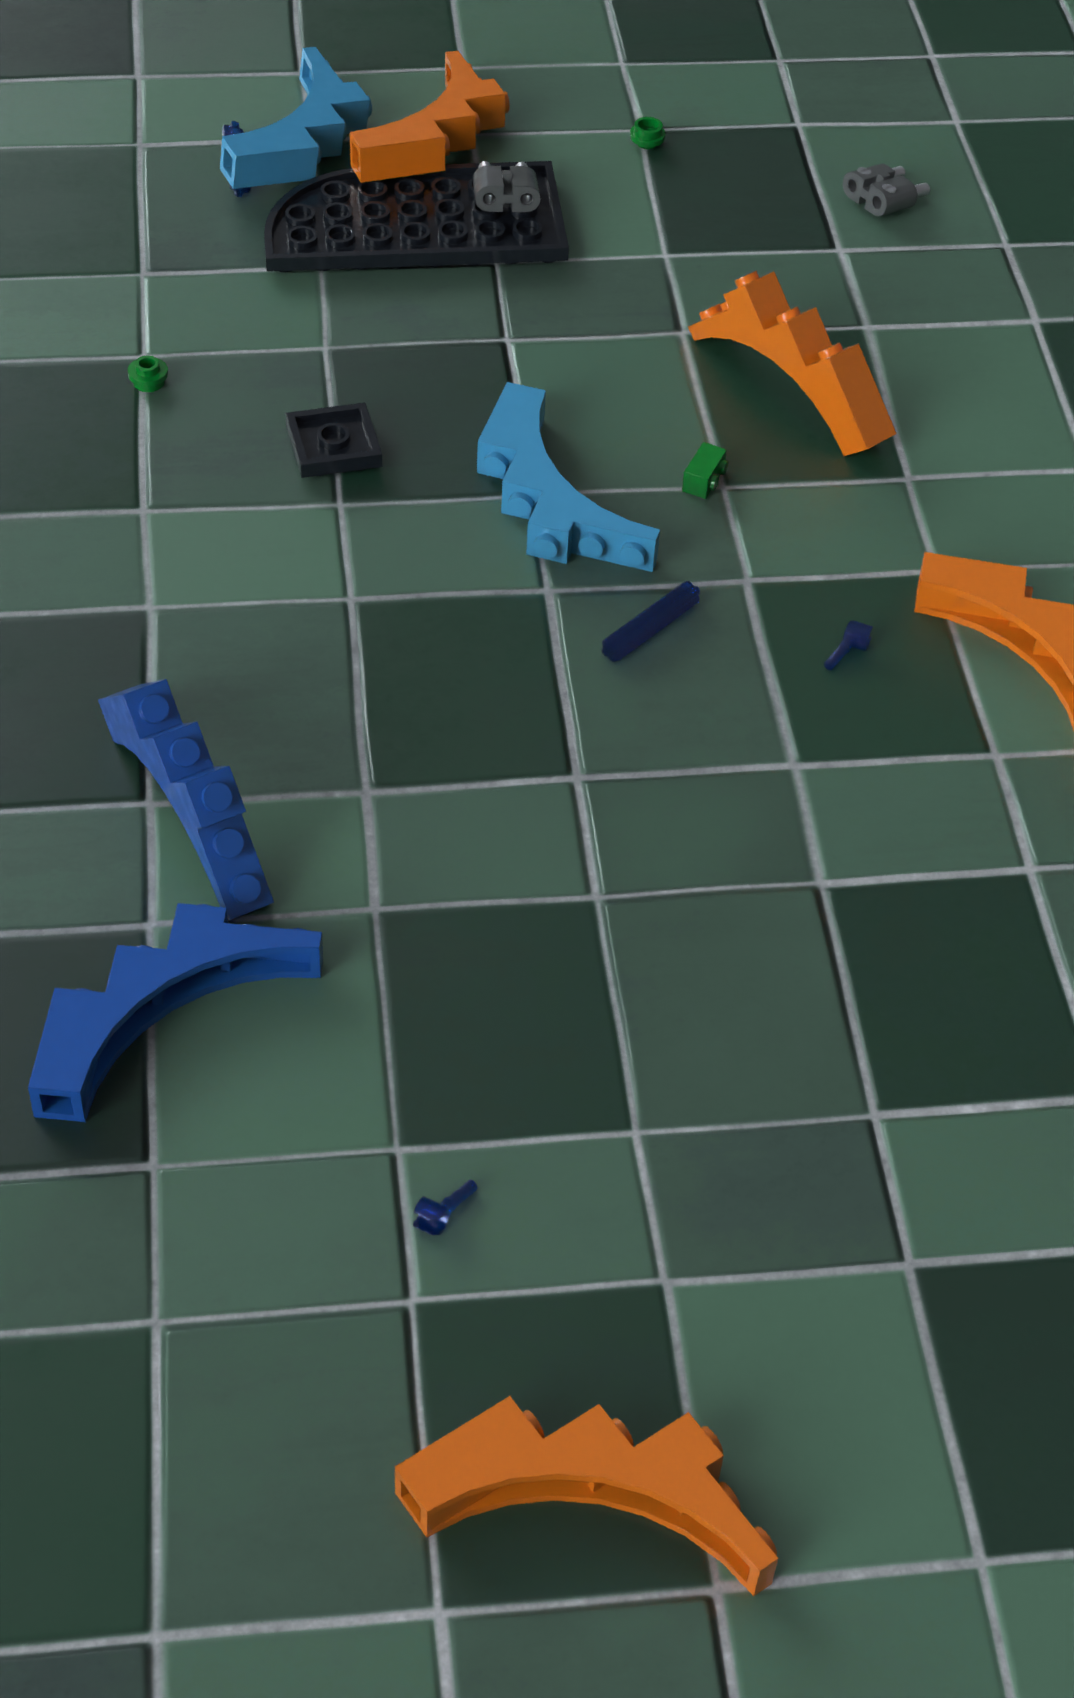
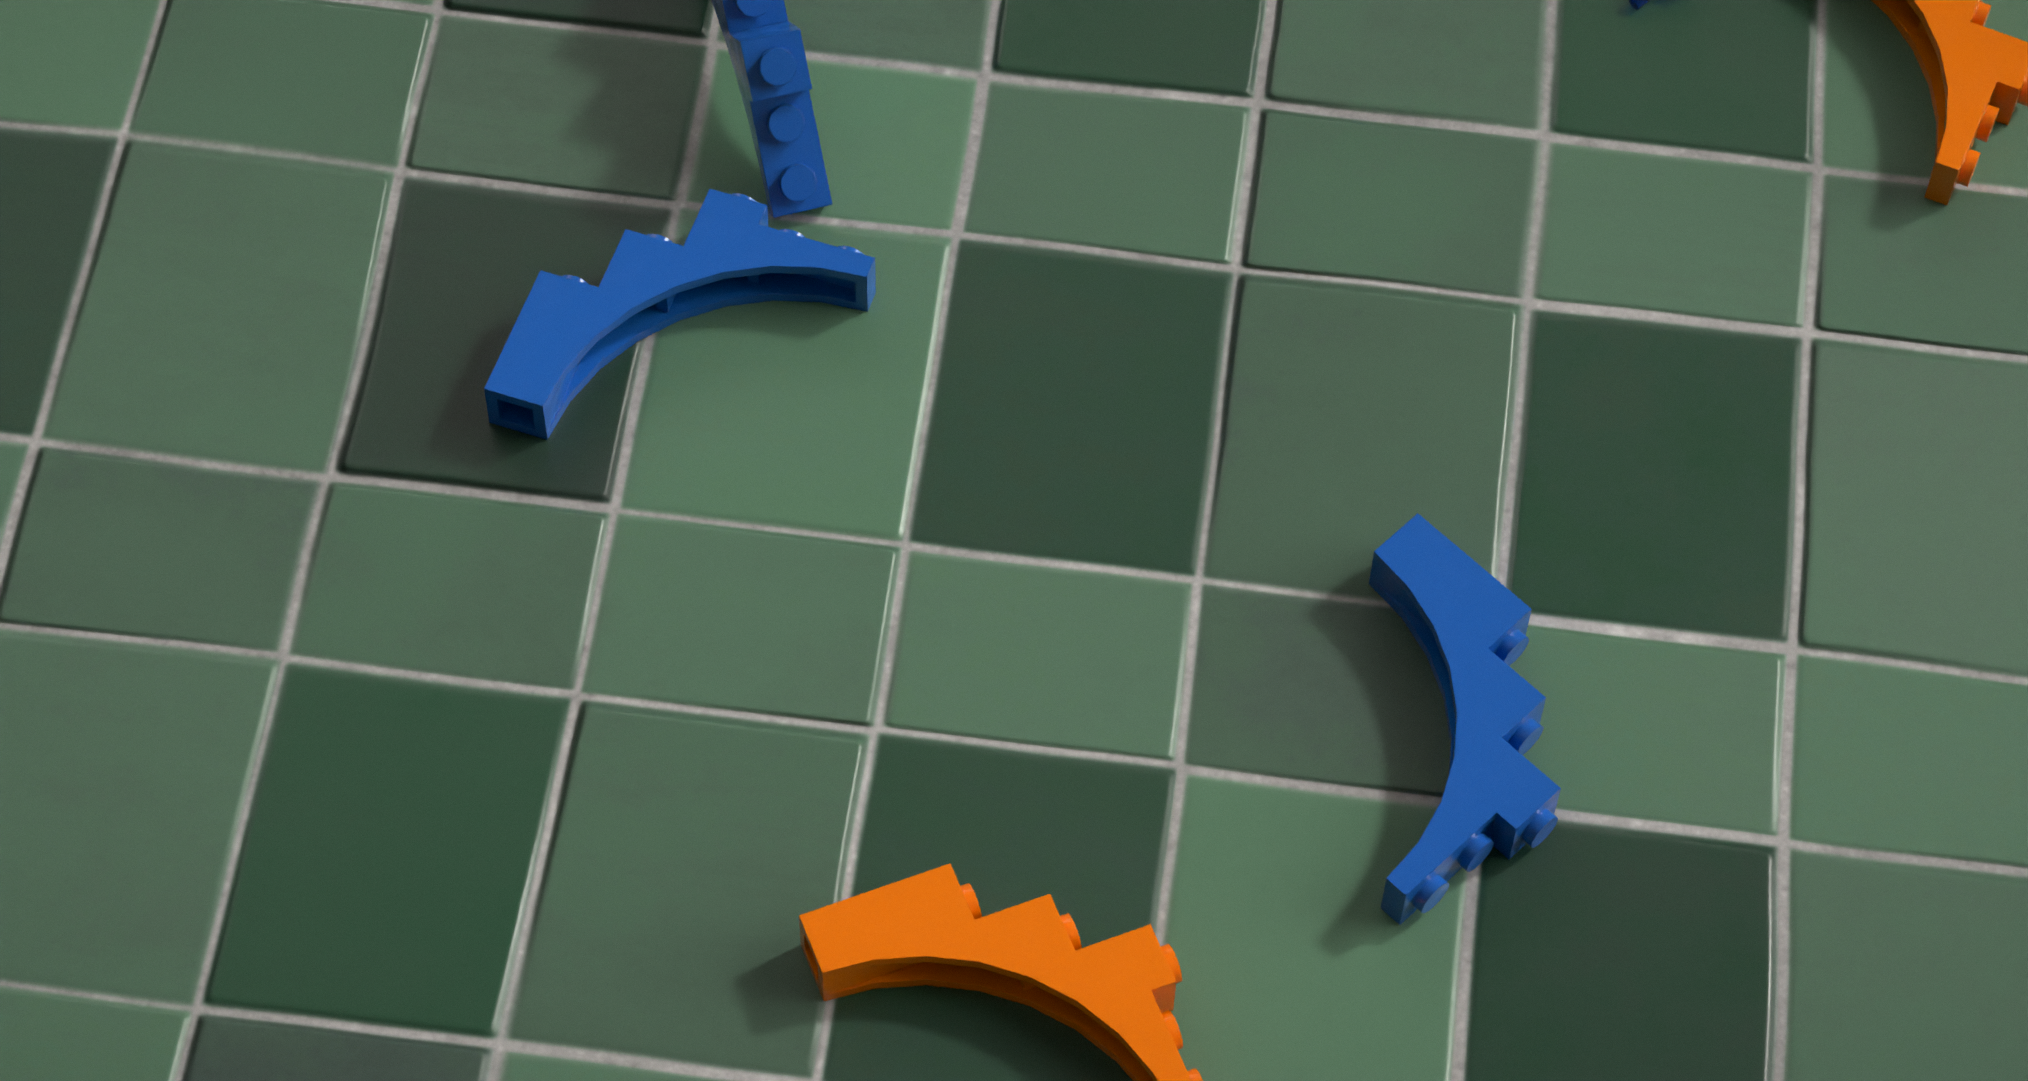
camera: 15 degrees right, 10 degrees up
clear blue hand [413,1180,478,1235] -> none
none -> blue arch [1369,513,1561,925]

